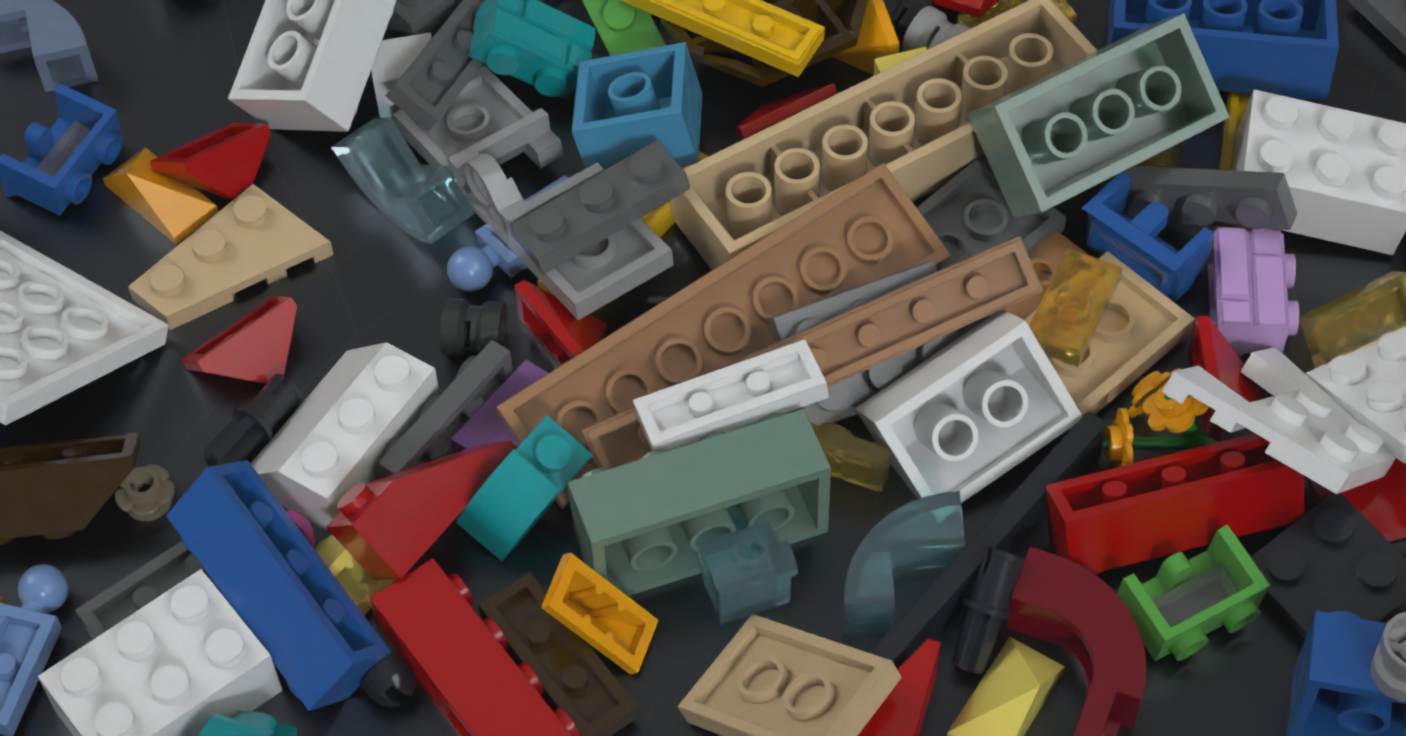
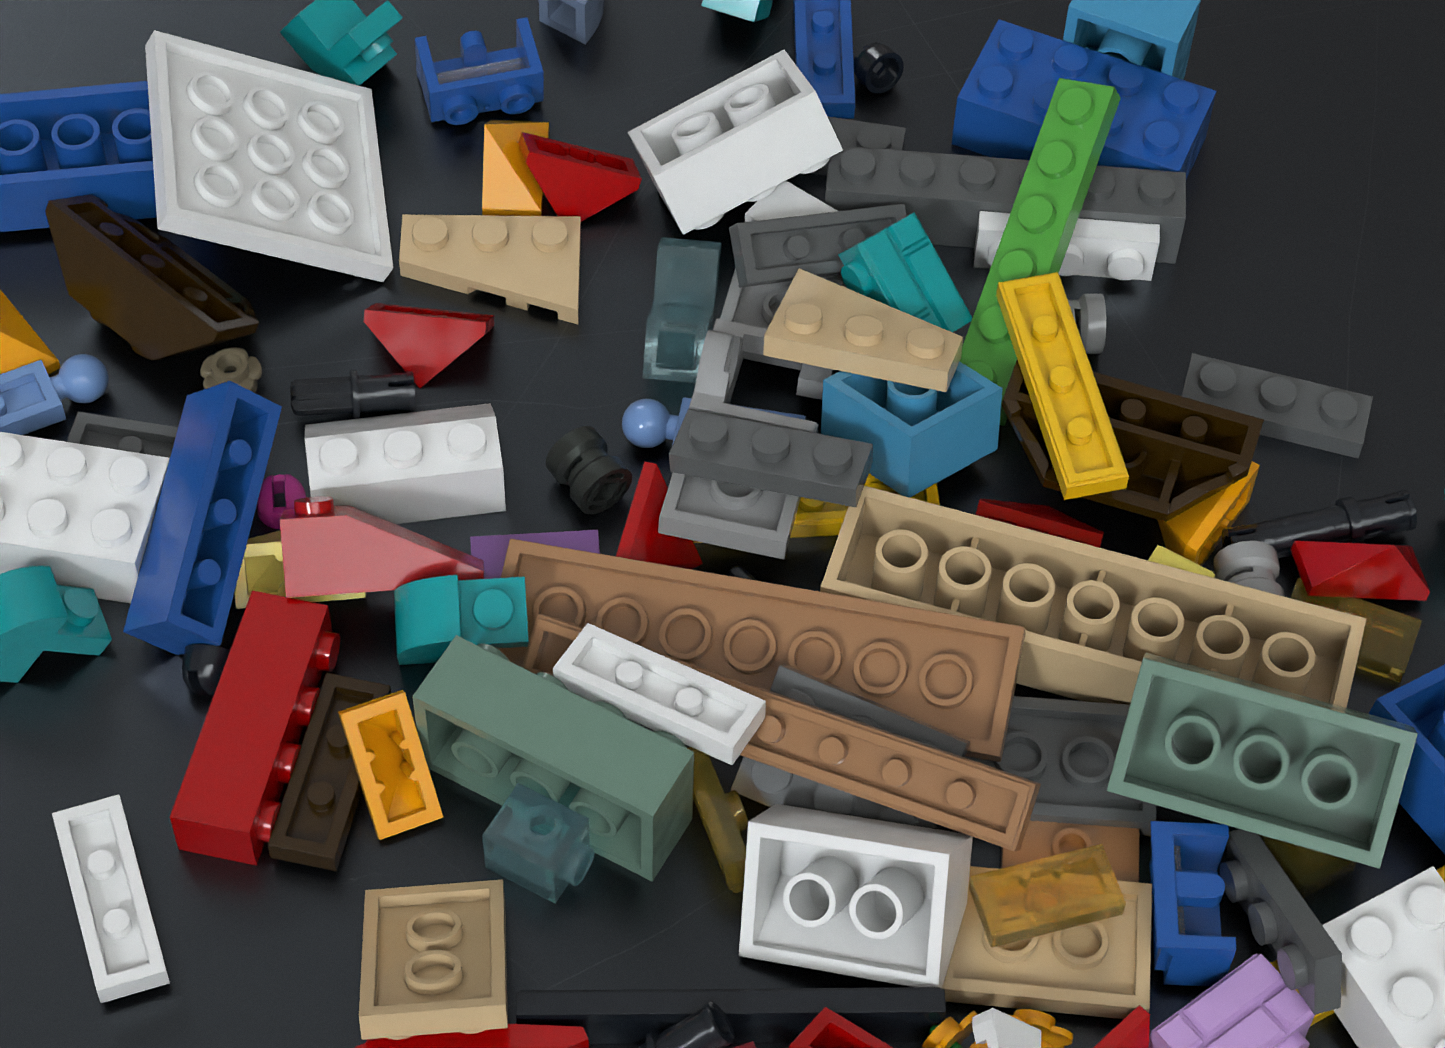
camera: 45 degrees right, 0 degrees up
dark grey plate [378,340,513,478] -> none
clear light blue brick [843,491,965,635] -> none
none -> tan wing [763,268,963,392]

